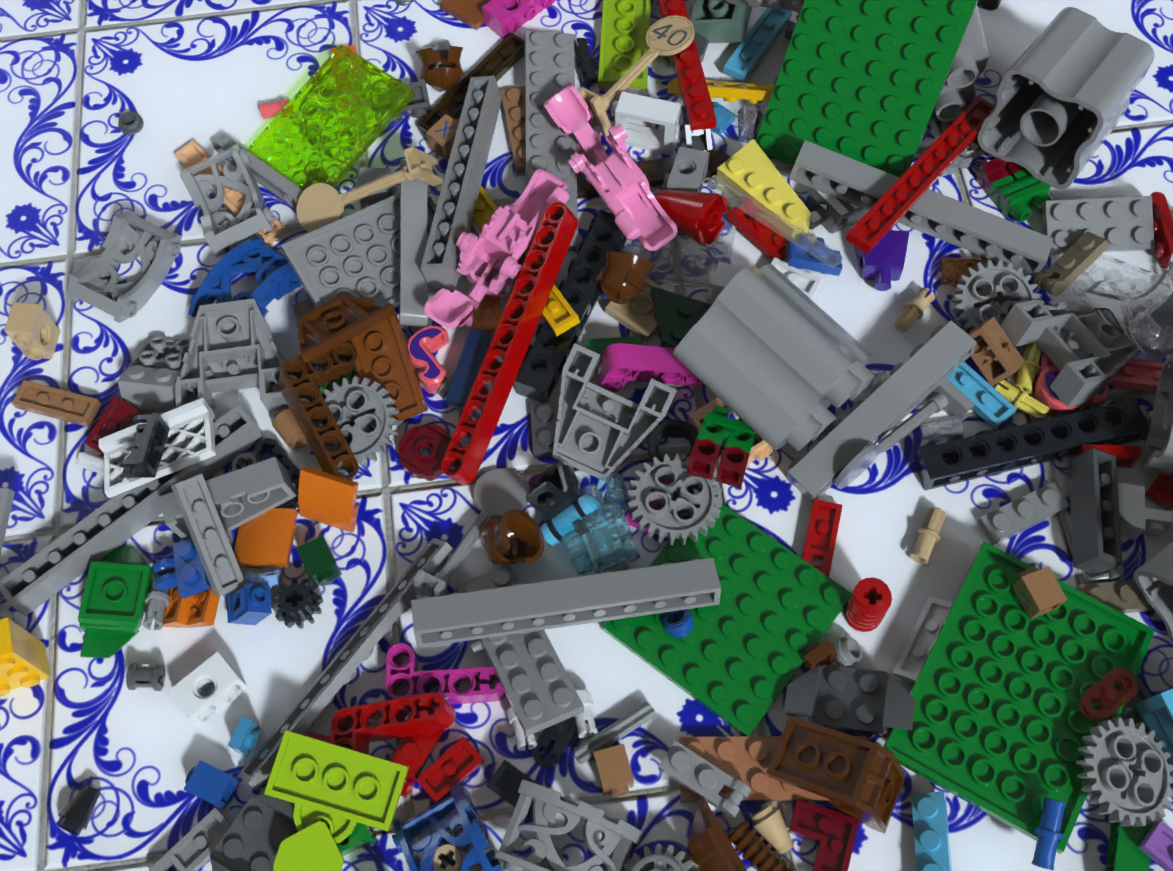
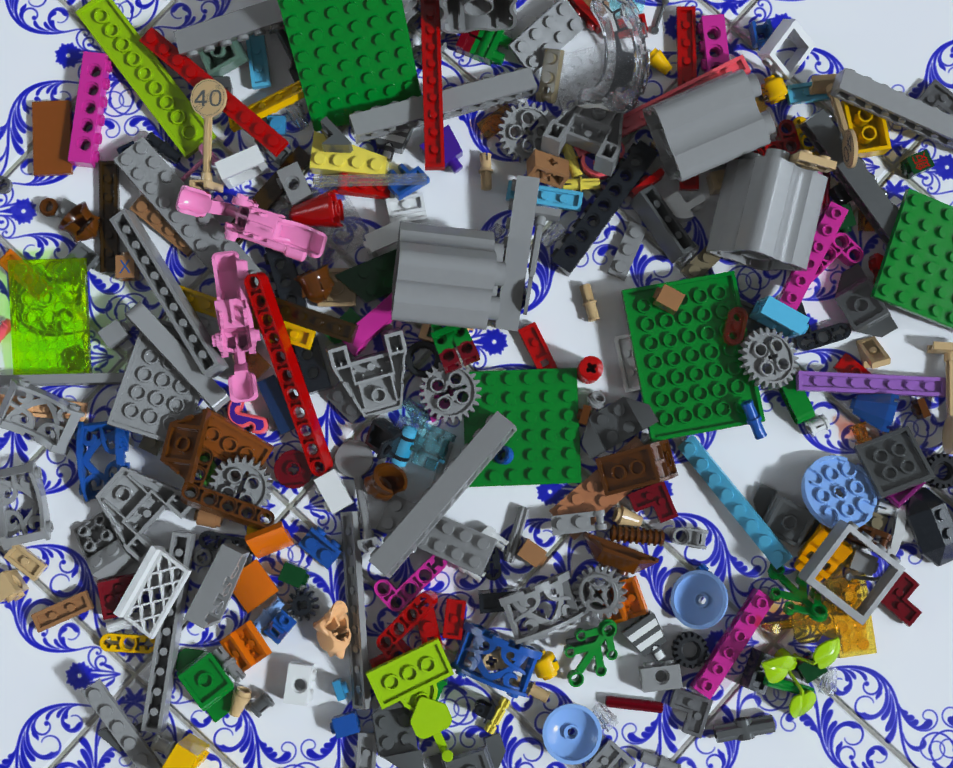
camera: 45 degrees left, 20 degrees up
black hinge [119,413,170,478] -> none
blue hinge [153,537,211,599] -> none
light grey plate [171,474,246,597] -> none
tan piece [296,146,443,233] -> none
none -> tan plate [3,544,48,581]
none -> reddish brown plate [39,198,59,217]
none -> yellow beam [100,633,155,654]
none -> tan cone [229,686,252,717]
none -> dark brown tile [250,296,359,344]
none -> blue bracket [298,526,343,569]
none -> white brick [313,469,355,514]
none -> light nougat head [313,601,351,659]
none -> dark grey slope [320,117,353,153]

